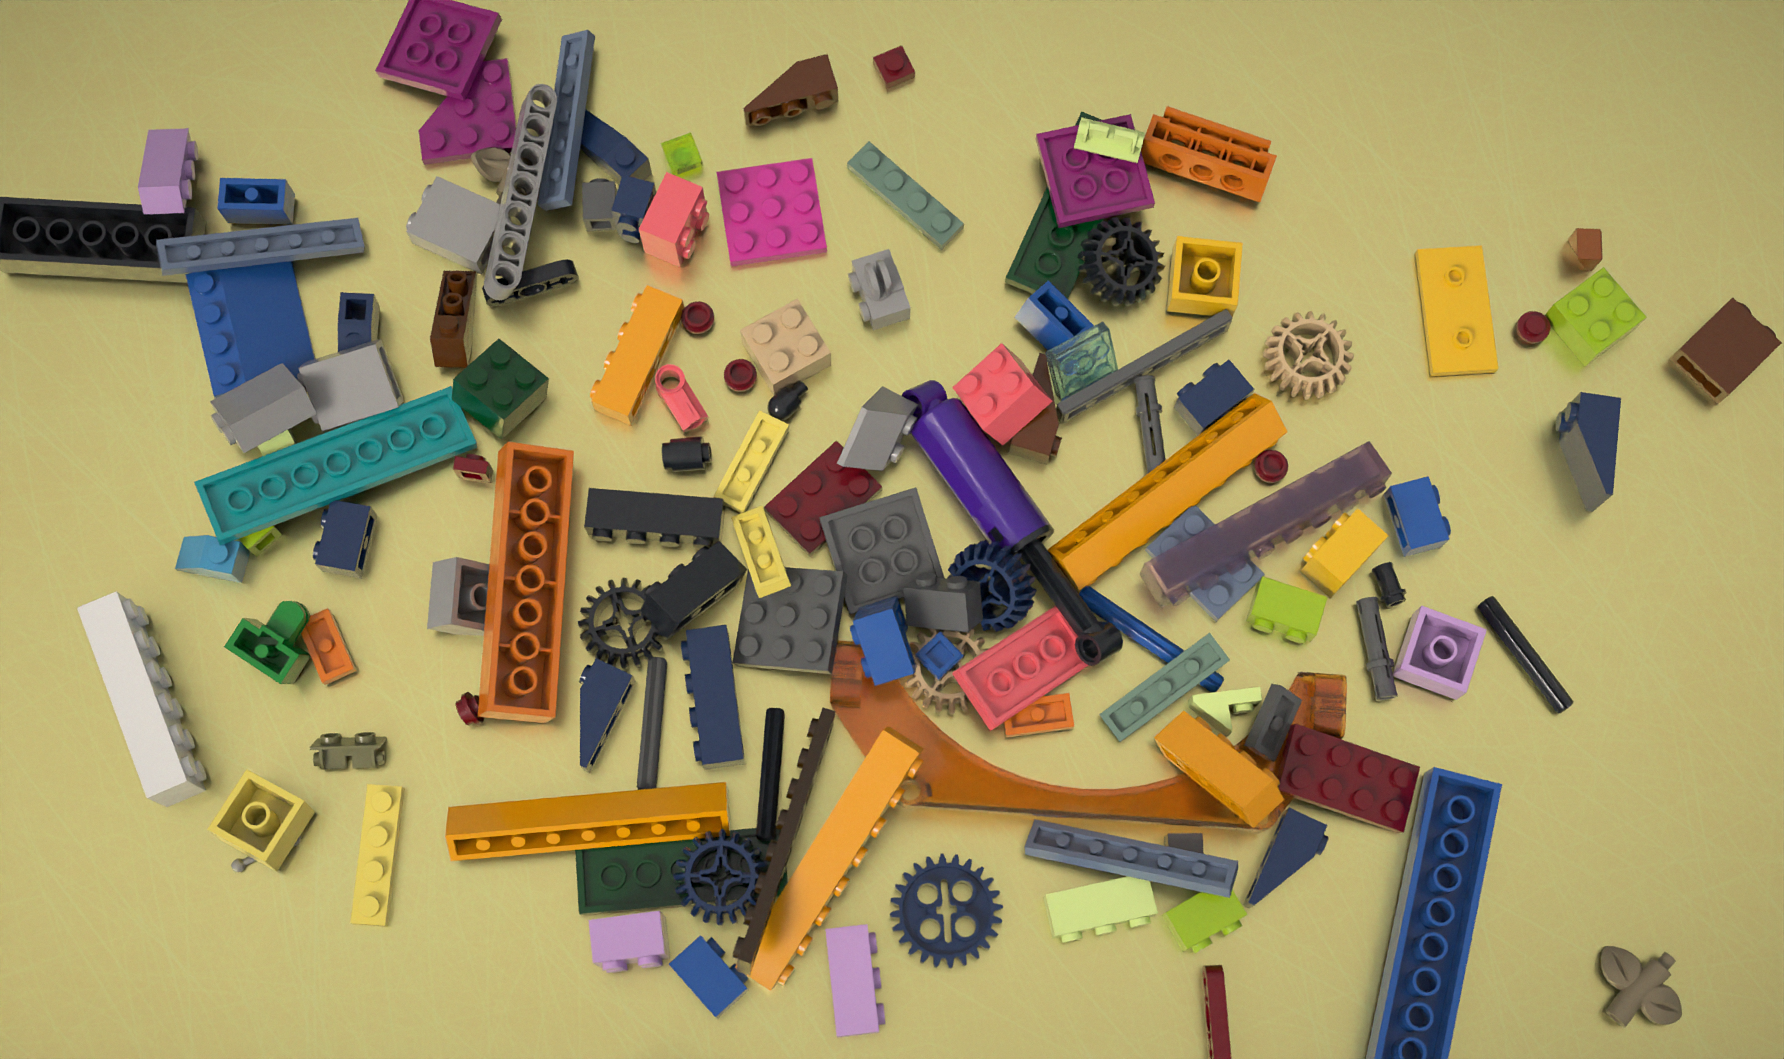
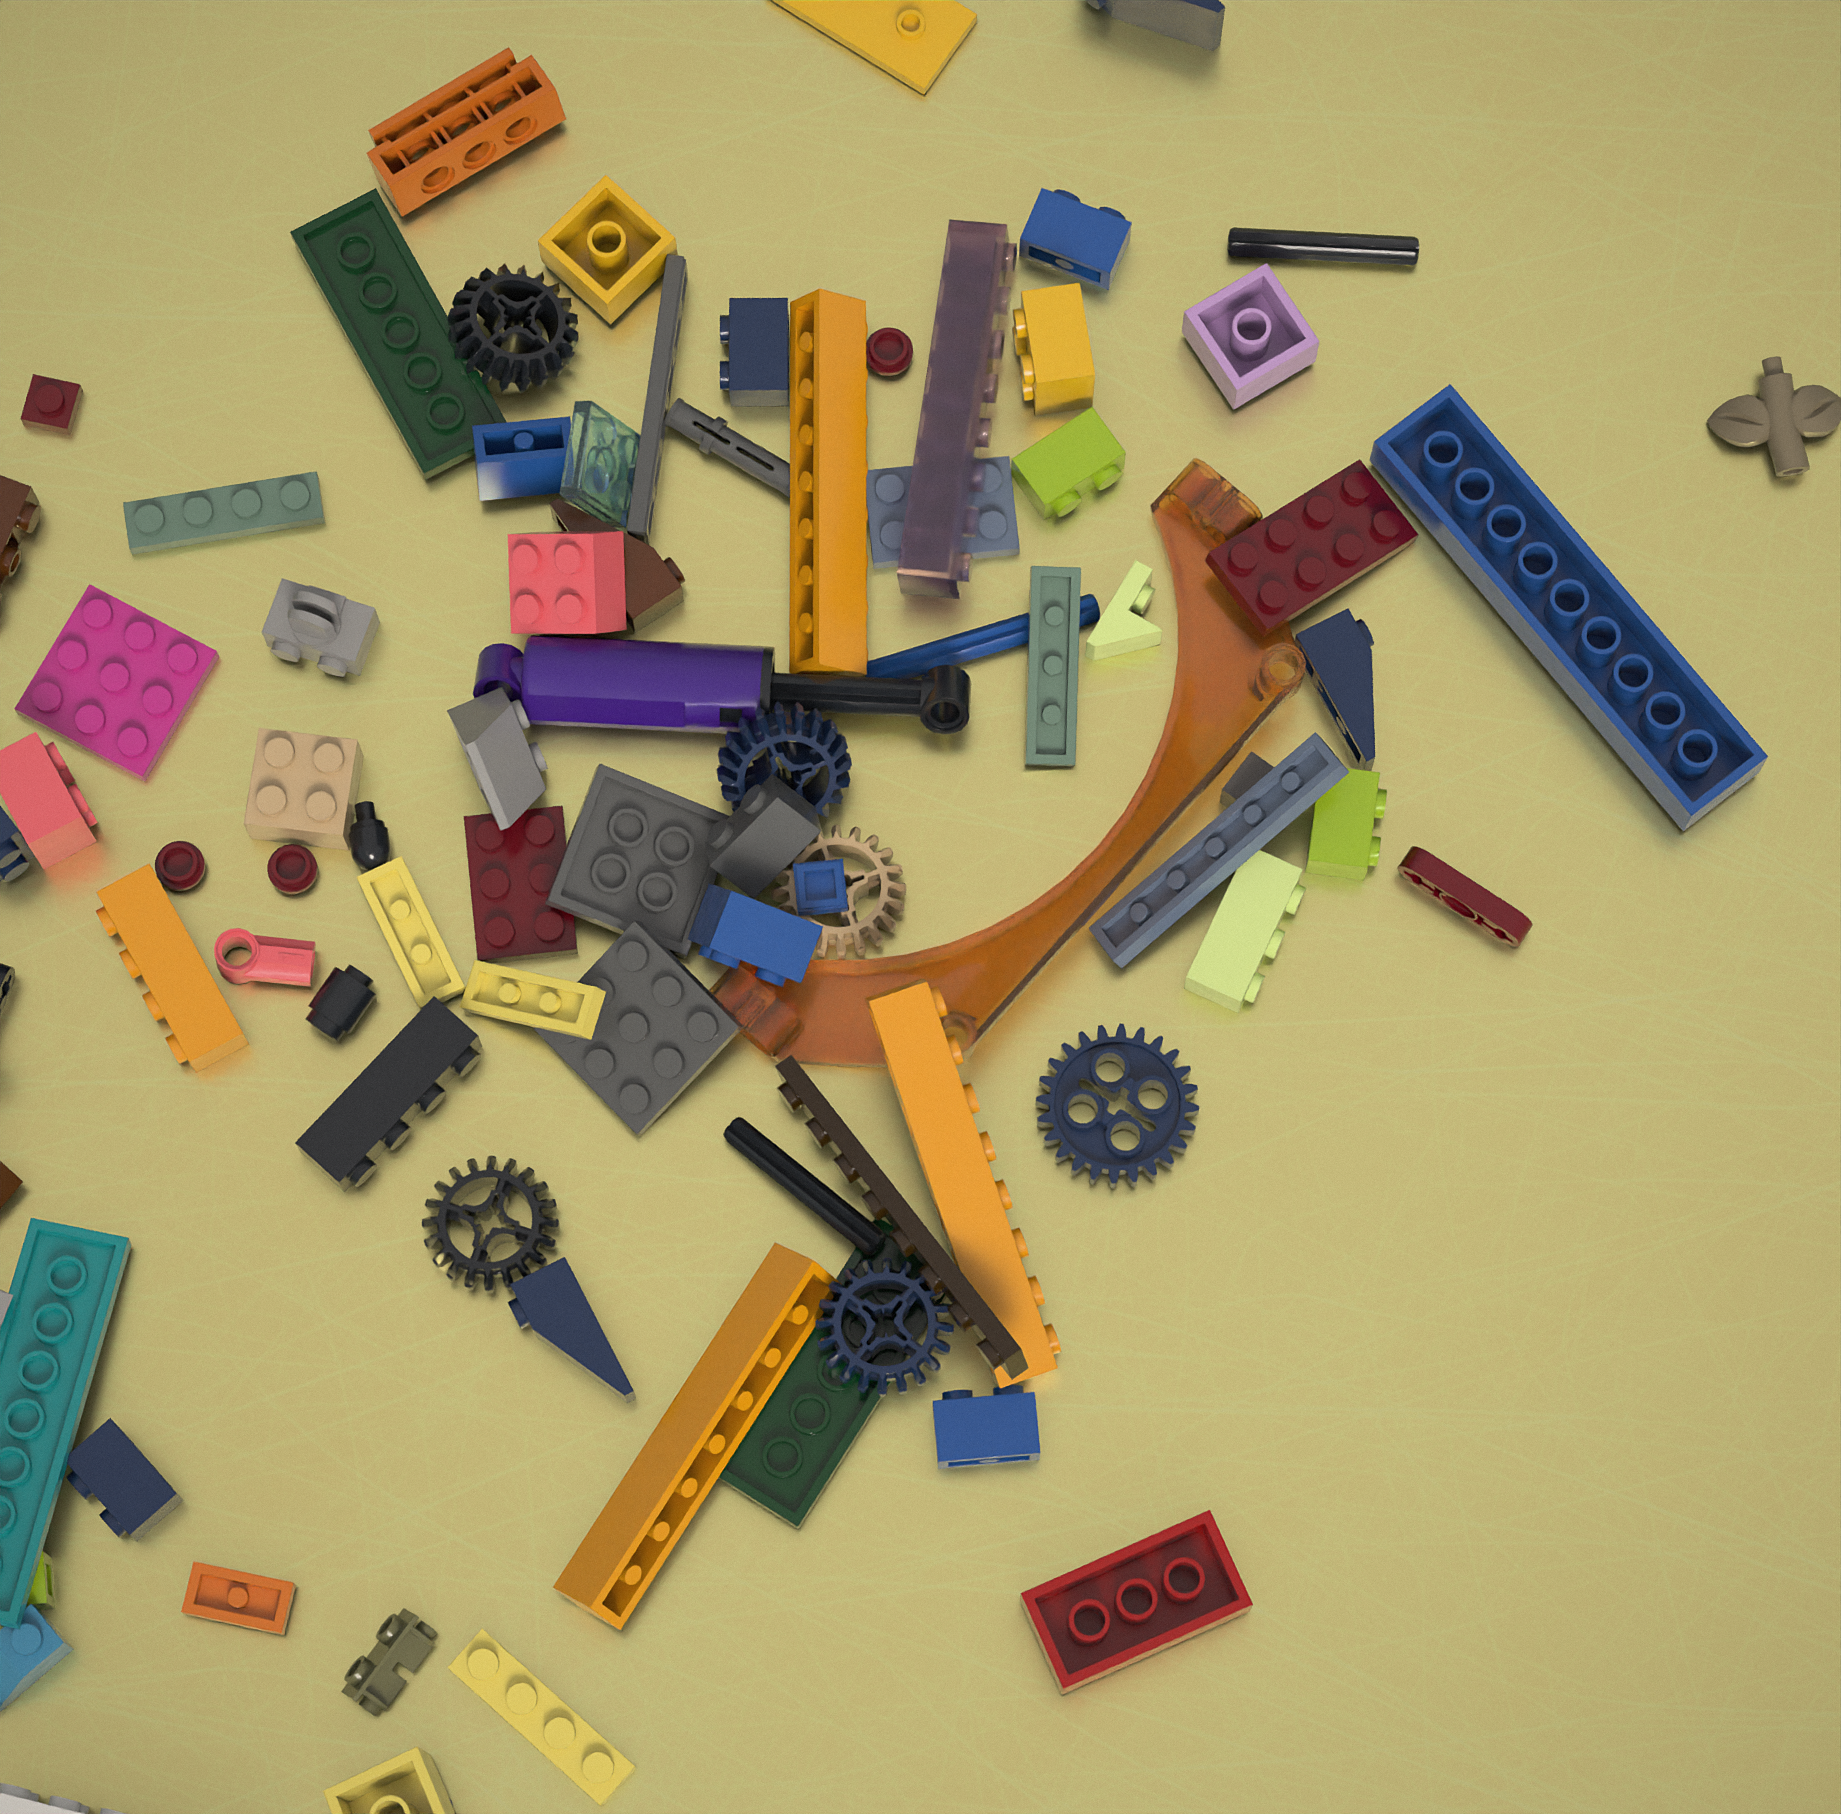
camera: 50 degrees left, 0 degrees up
green brick [224,601,311,684] -> none
light grey slope [427,557,489,636] -> none
dark green brick [452,338,549,440] -> none
dark red plate [453,454,494,483] -> none
dark red plate [455,692,484,726] -> none
orange brick [478,442,574,723] -> none
lavender brick [589,911,670,973] -> none
dark grey axle [637,657,667,790] -> none
black brick [640,541,747,639] -> none
dark blue brick [681,625,745,770] -> none
lavender brick [825,924,885,1038] -> none
coral plate [952,606,1089,731] -> none
orange plate [1004,693,1074,738] -> none
magenta plate [1036,114,1155,228] -> none
yellowish green hinge [1074,118,1145,163] -> none
light orange brick [1154,710,1284,828] -> none
dark grey plate [1244,684,1302,762] -> none
tan gear [1263,310,1354,400] -> none
dark grey pin [1356,597,1398,701] -> none
black pin [1372,562,1407,607] -> none

